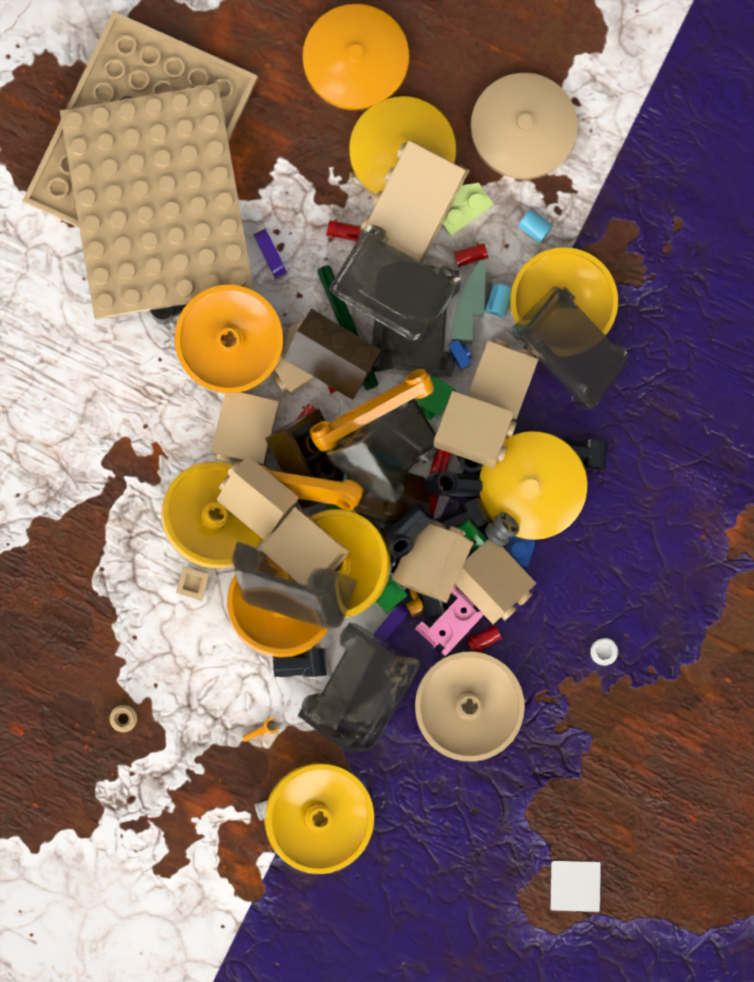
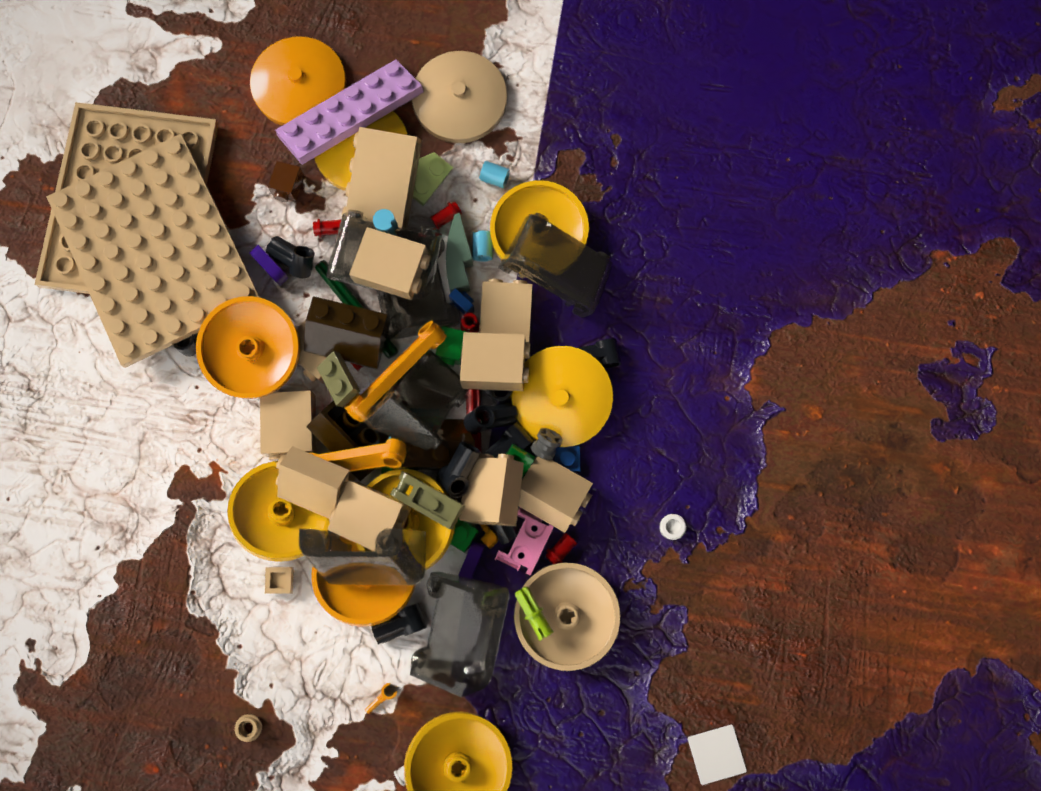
camera: 15 degrees left, 5 degrees down
none -> black piece [266,236,315,279]
none -> reddish brown brick [268,161,305,202]
none -> lavender plate [275,60,423,165]
none -> olive plate [317,351,360,407]
none -> tan brick [349,227,431,300]
none -> medium azure piece [373,209,399,236]
none -> olive plate [390,471,465,530]
none -> red pin [460,313,480,333]
none -> lime axle [515,587,554,640]

